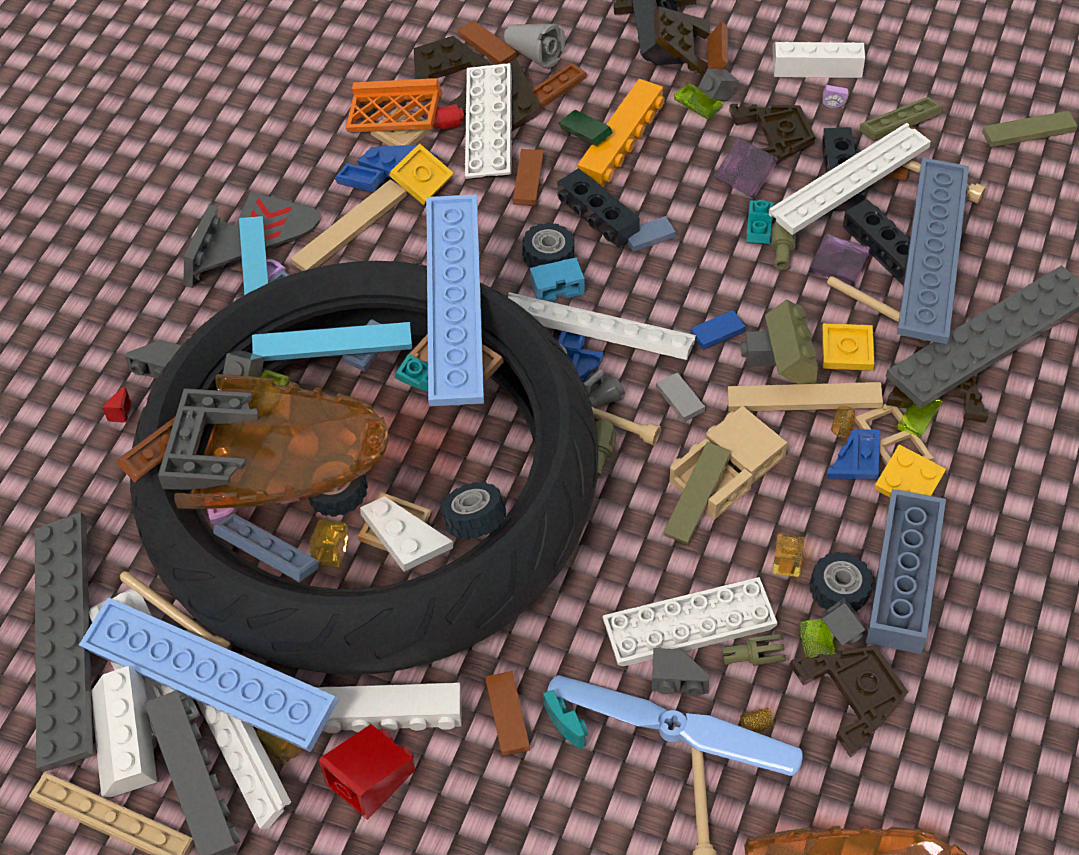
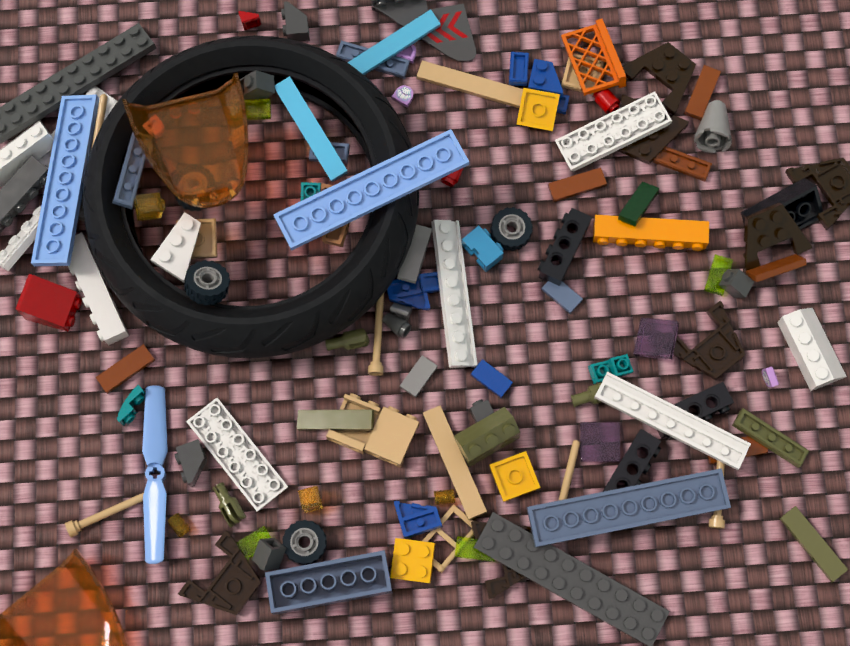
camera: 65 degrees right, 20 degrees up
dark orange tile [116,416,176,483] -> none
dark grey wedge [158,389,258,490] -> none

